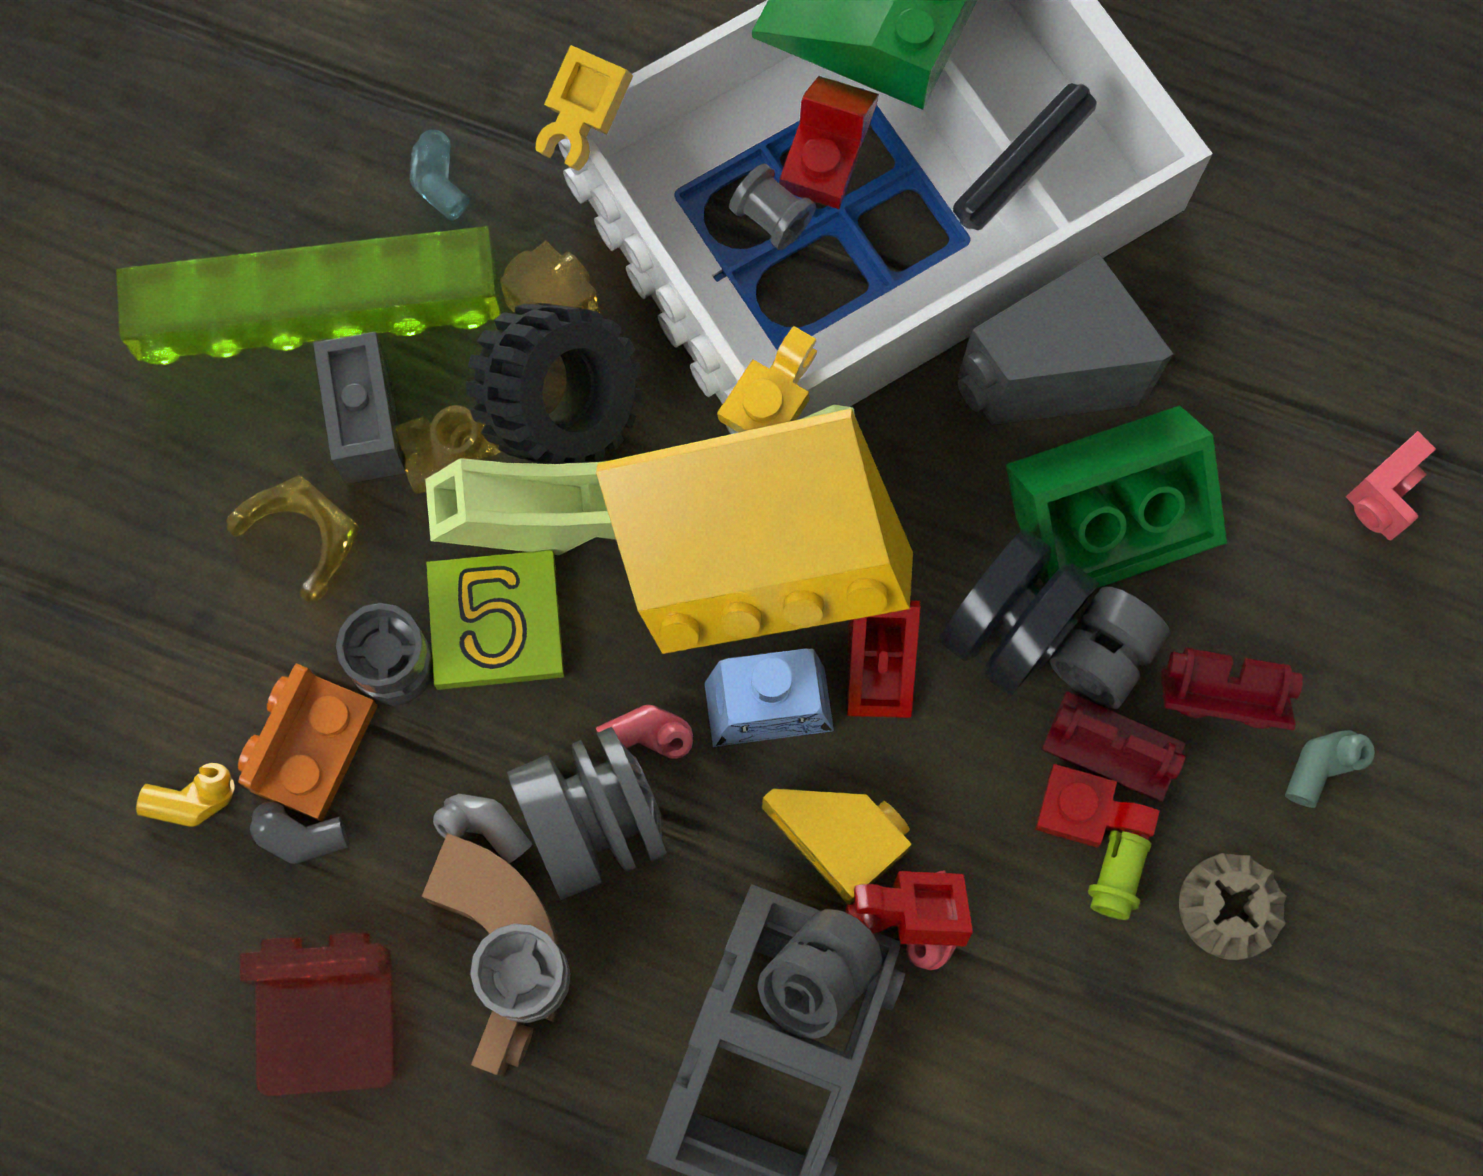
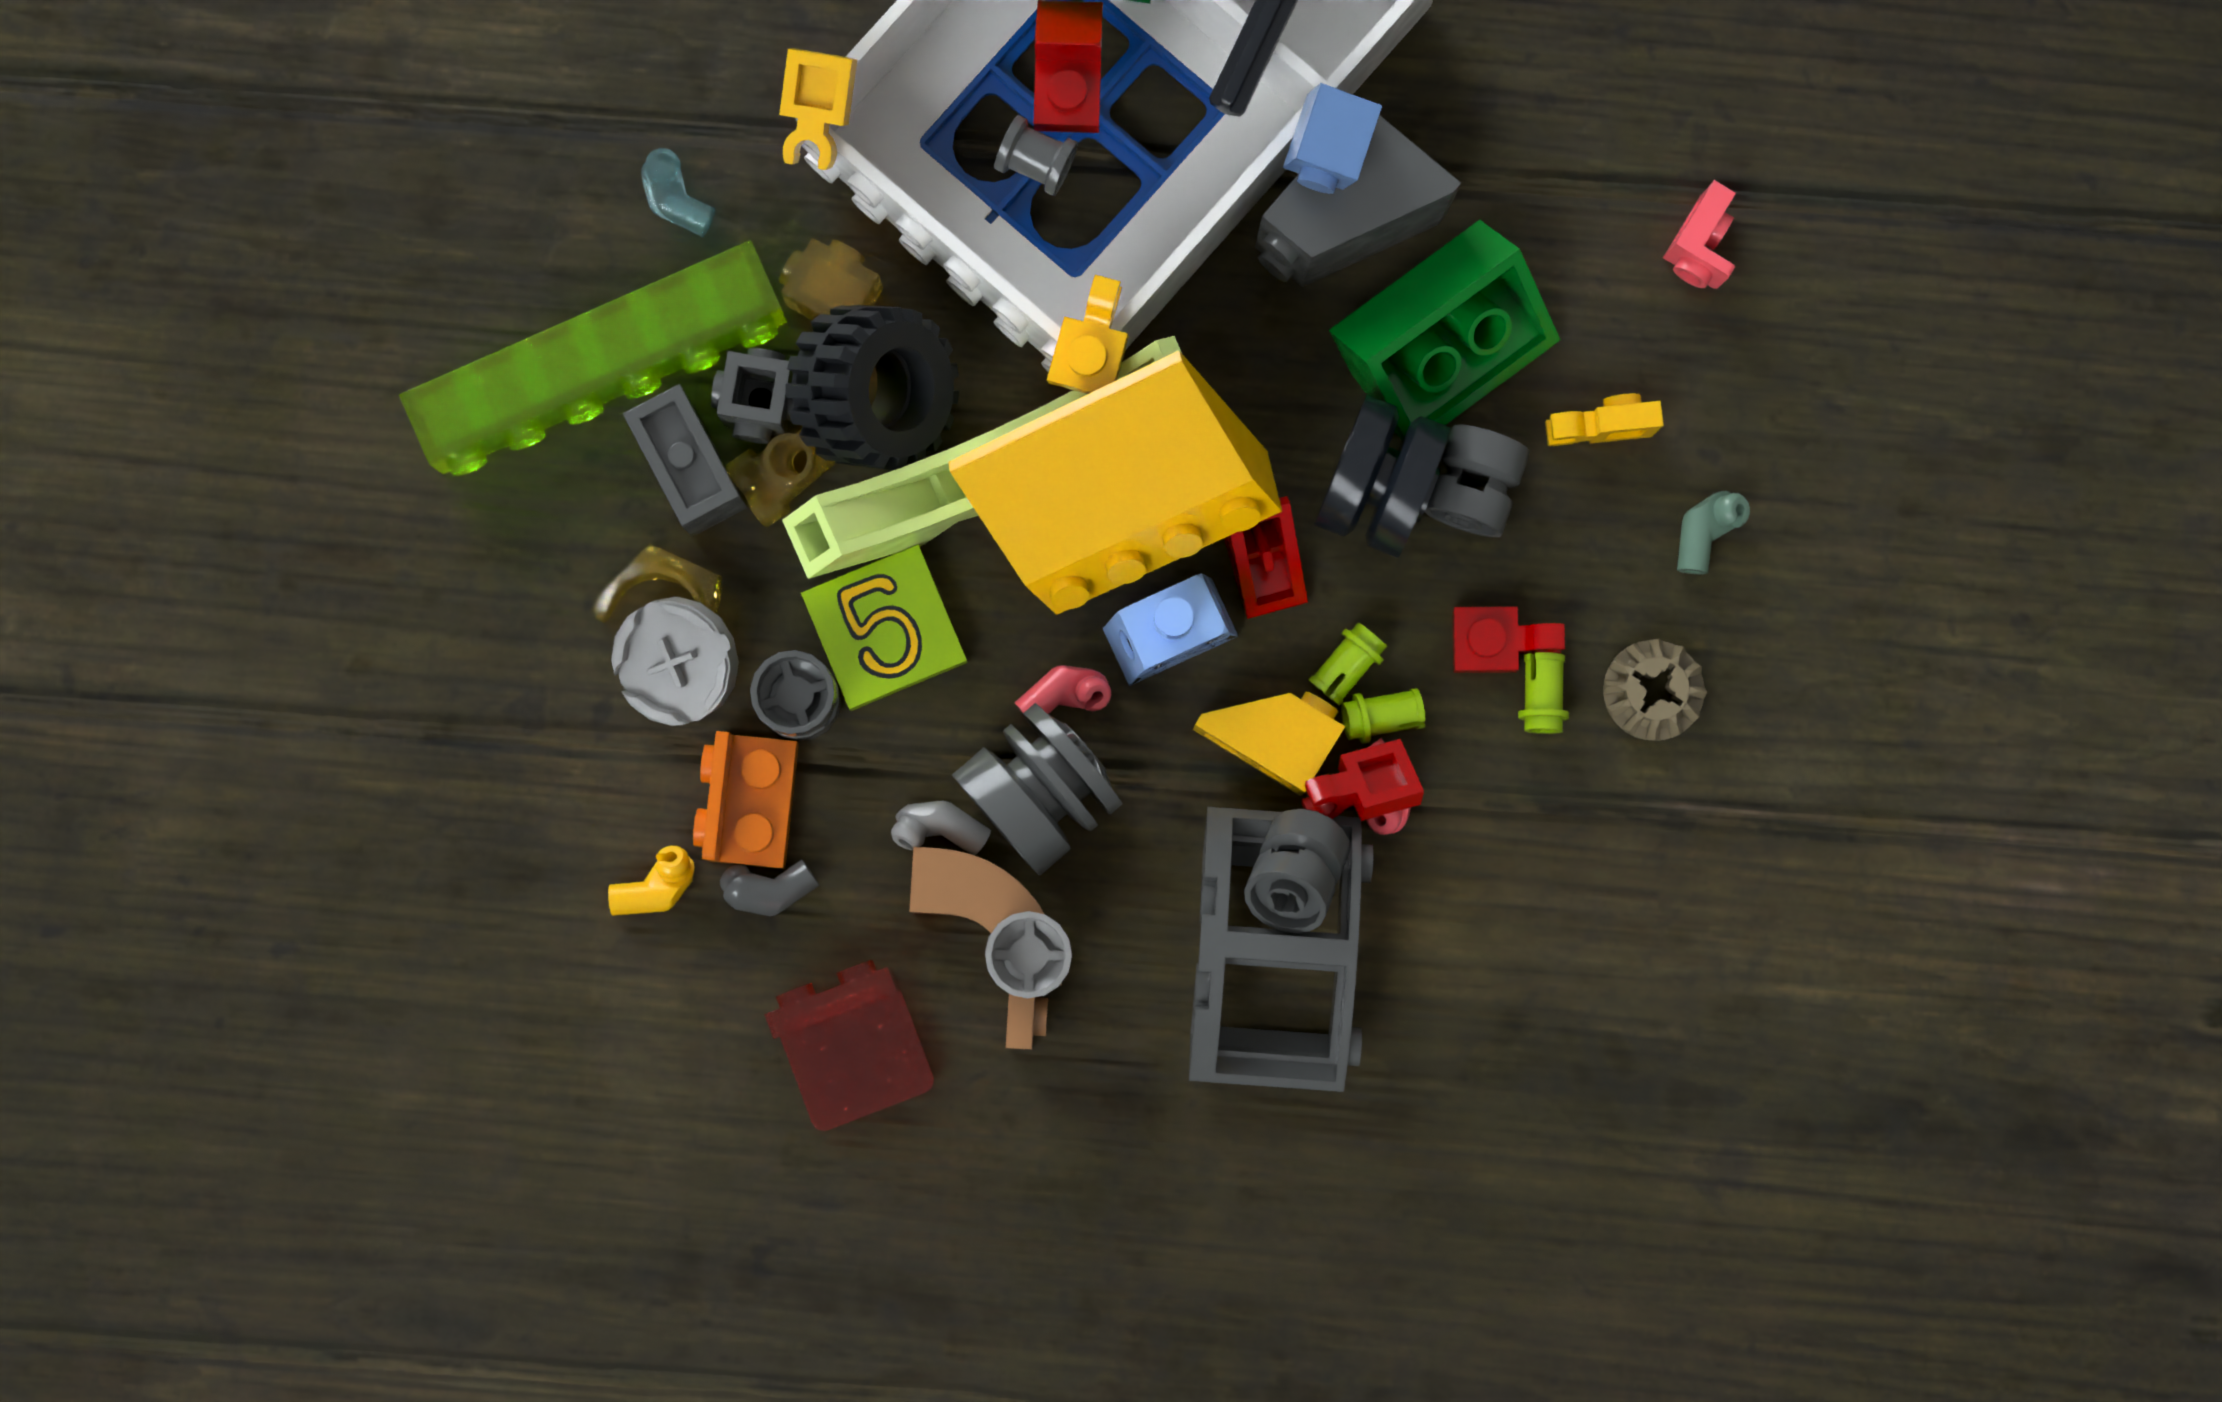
camera: 20 degrees left, 10 degrees up
dark red hinge [1041,691,1186,803] -> none
dark red hinge [1161,647,1303,730] -> none
none -> light grey tile [611,597,739,726]
none -> dark grey brick [711,348,794,444]
none -> medium blue brick [1283,83,1382,194]
none -> lime pin [1308,622,1387,706]
none -> lime pin [1341,688,1425,744]
none -> yellow plate [1545,393,1664,446]

